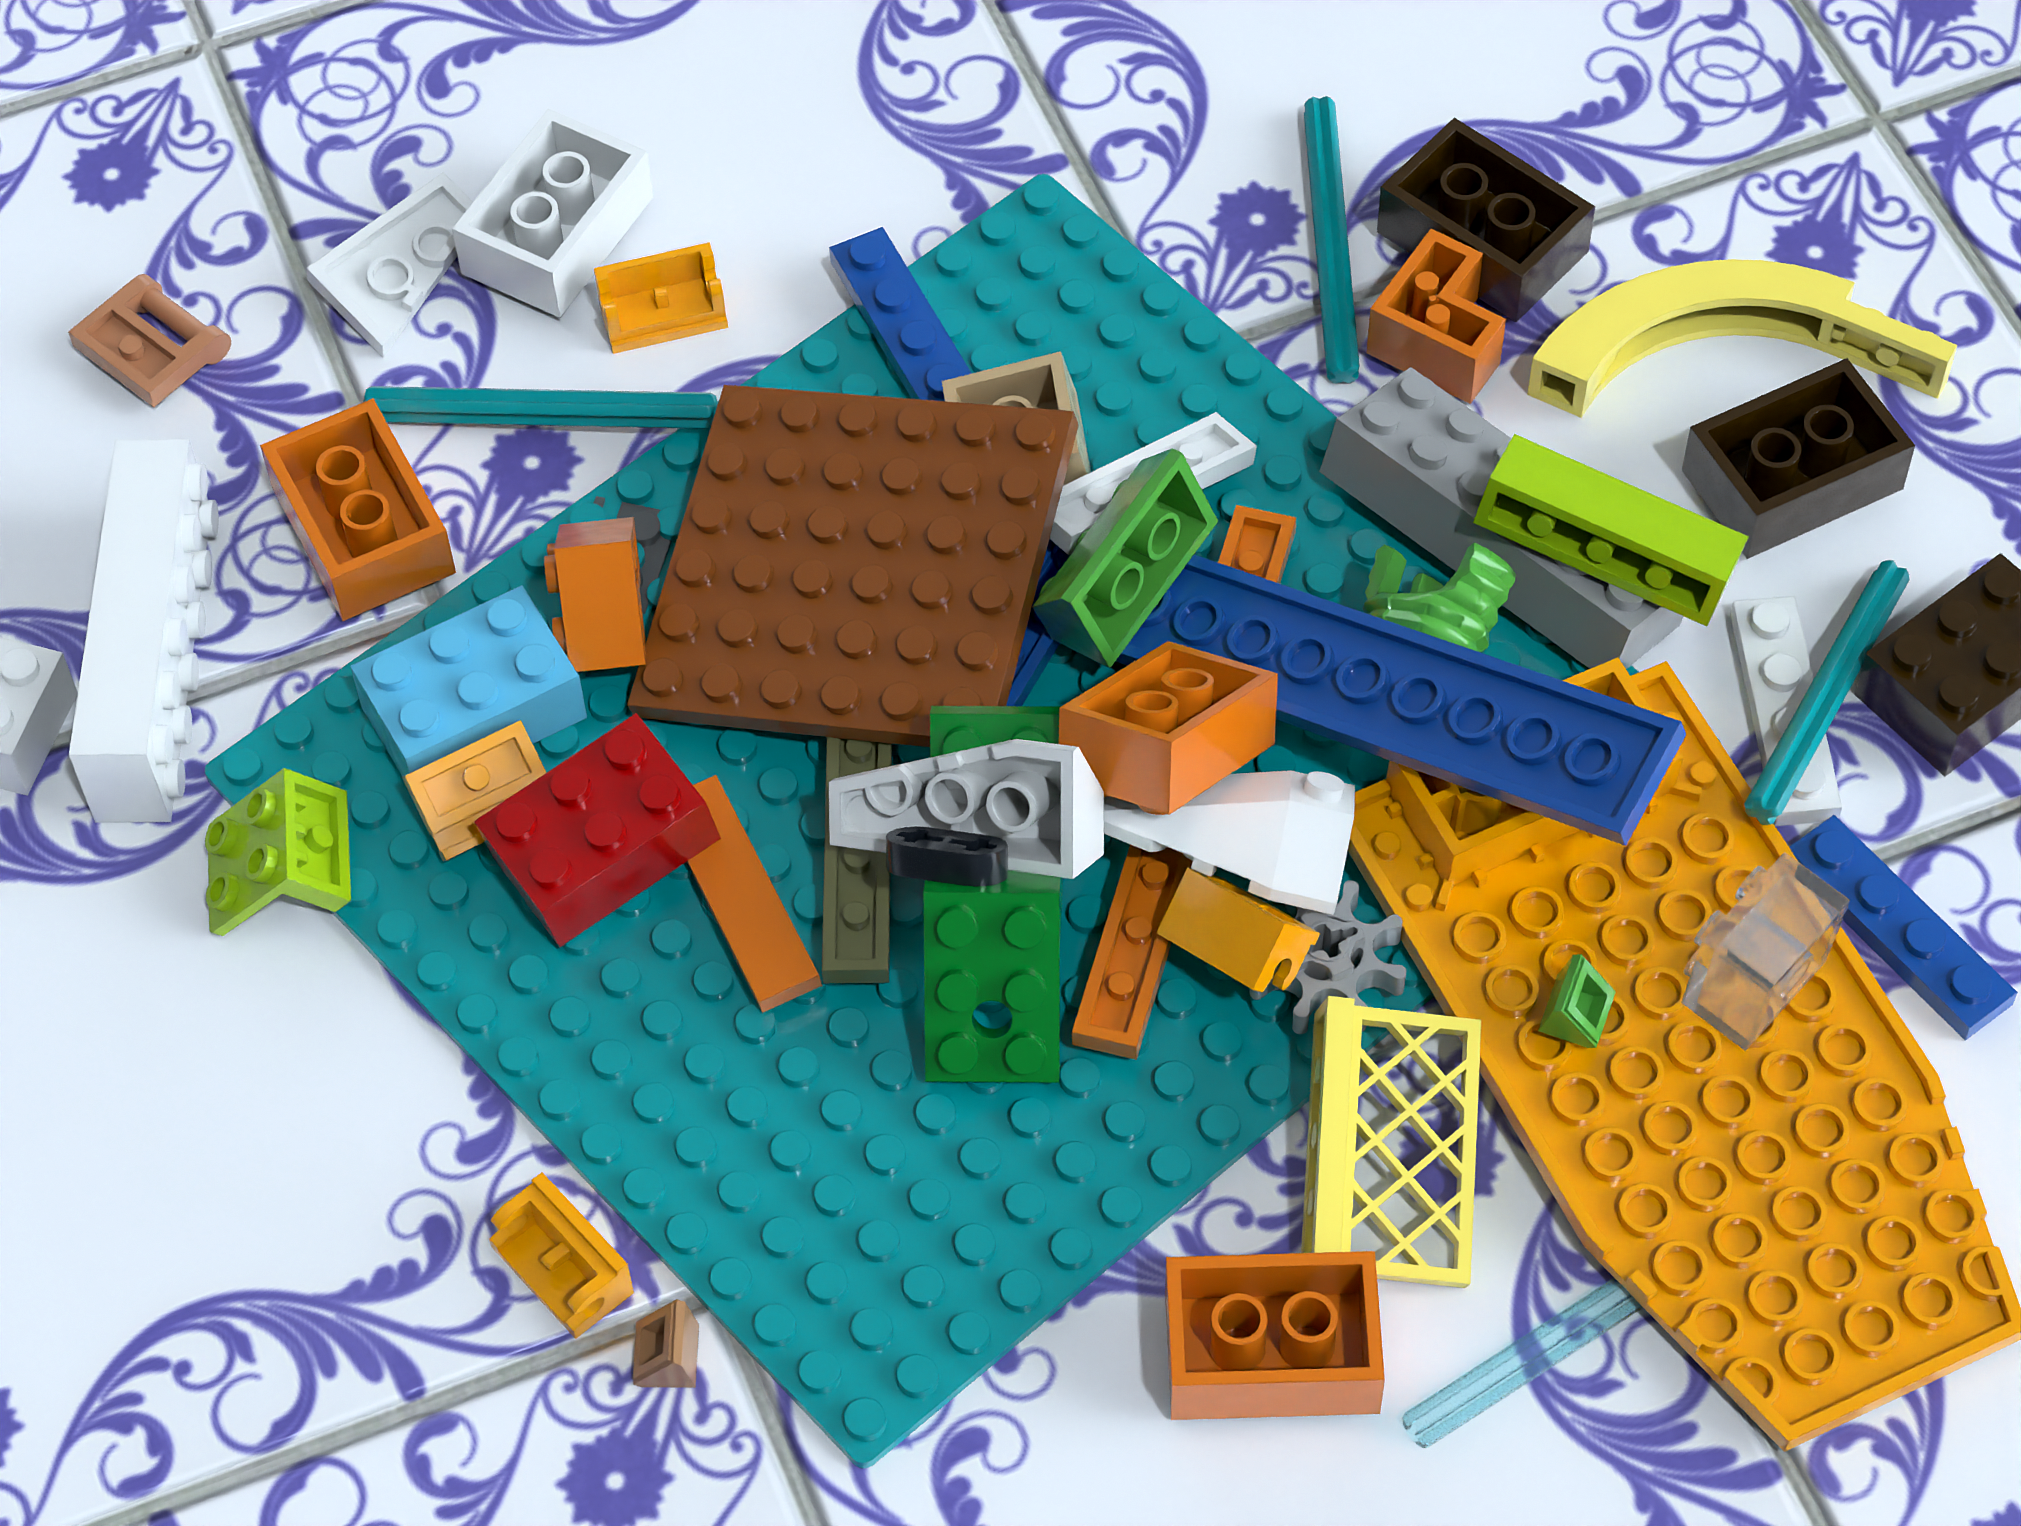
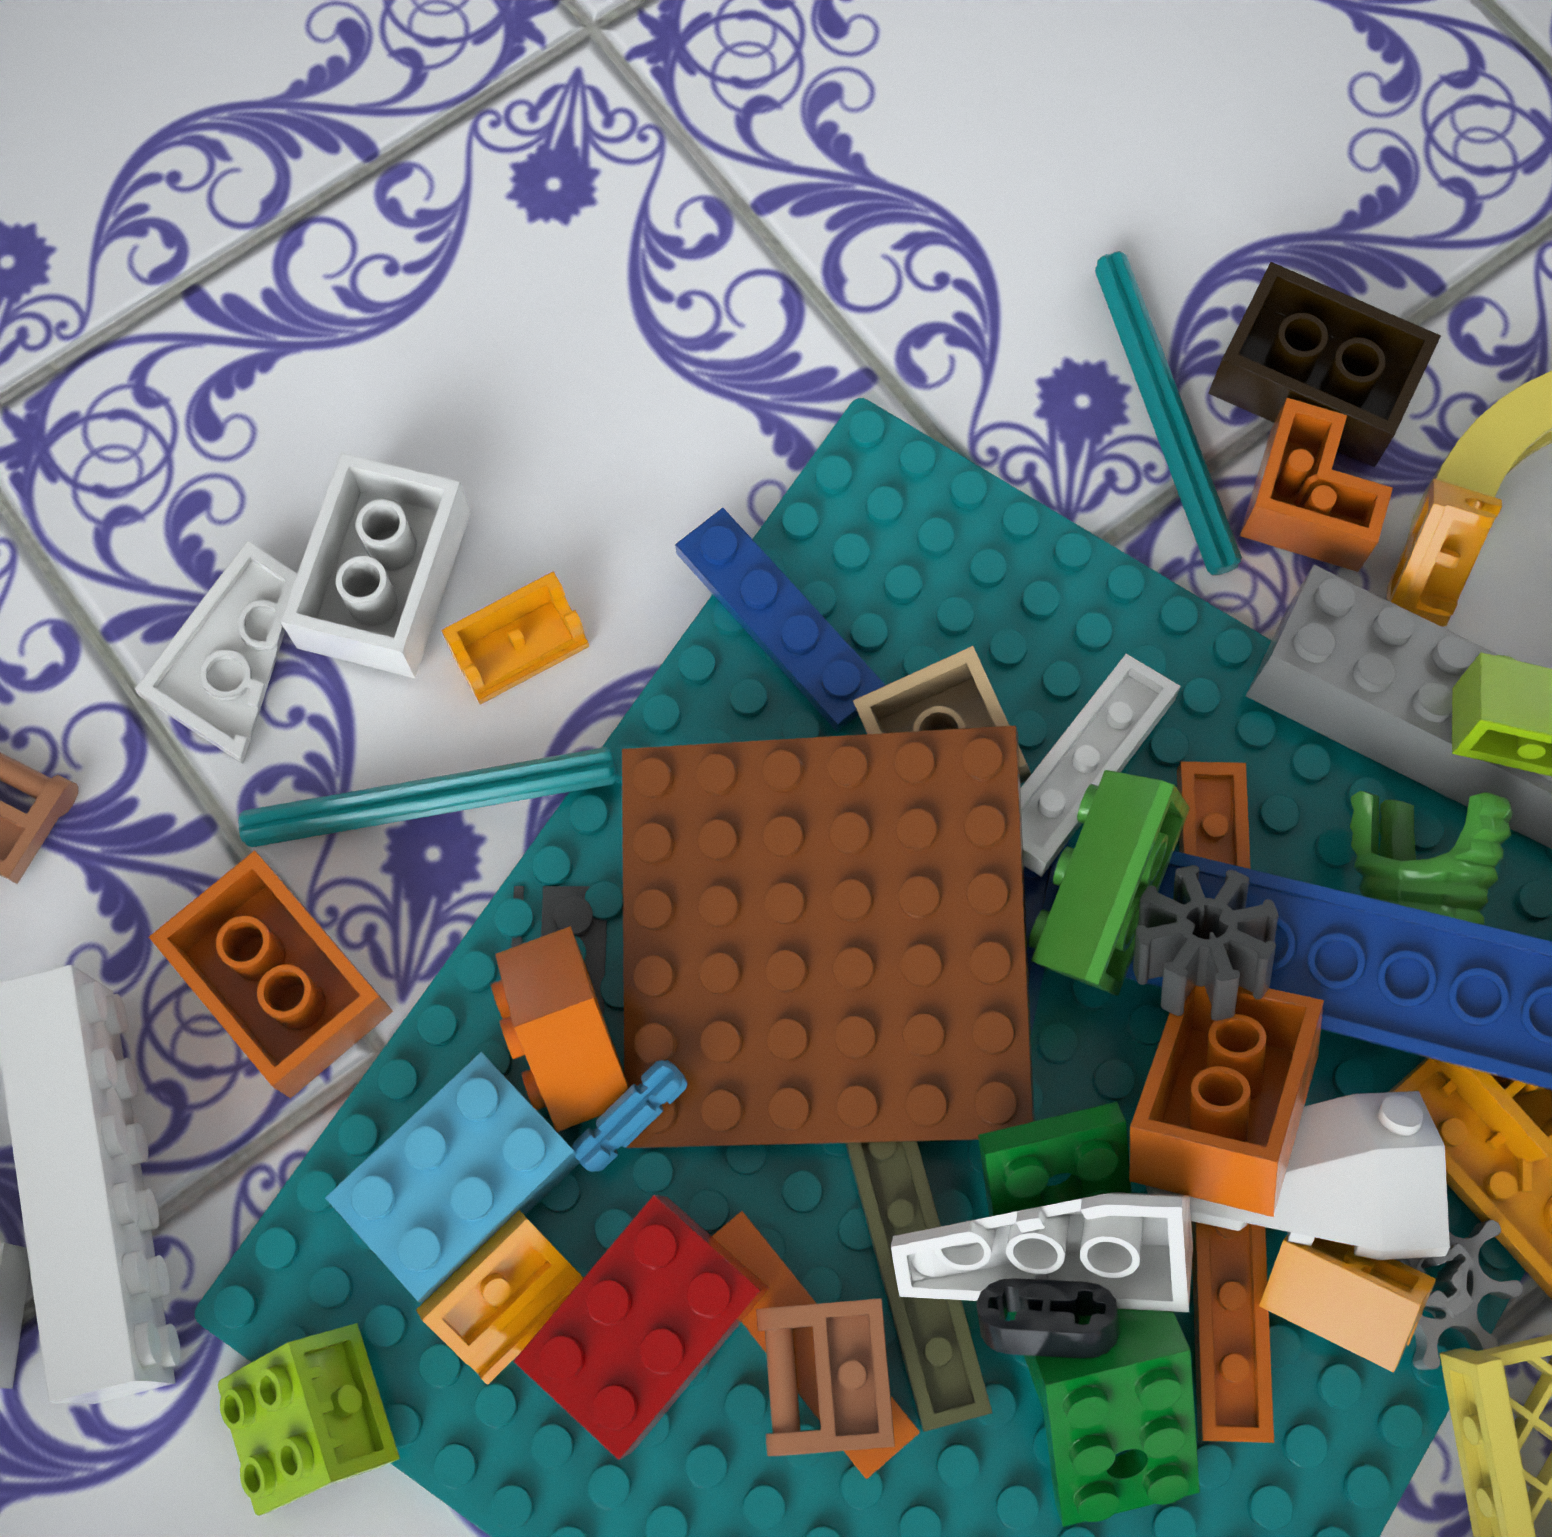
camera: 15 degrees left, 15 degrees up
none -> dark azure axle [572,1060,687,1172]
none -> nougat plate [756,1298,895,1456]
none -> dark grey gear [1133,865,1279,1021]
none -> light orange hinge [1386,479,1502,627]

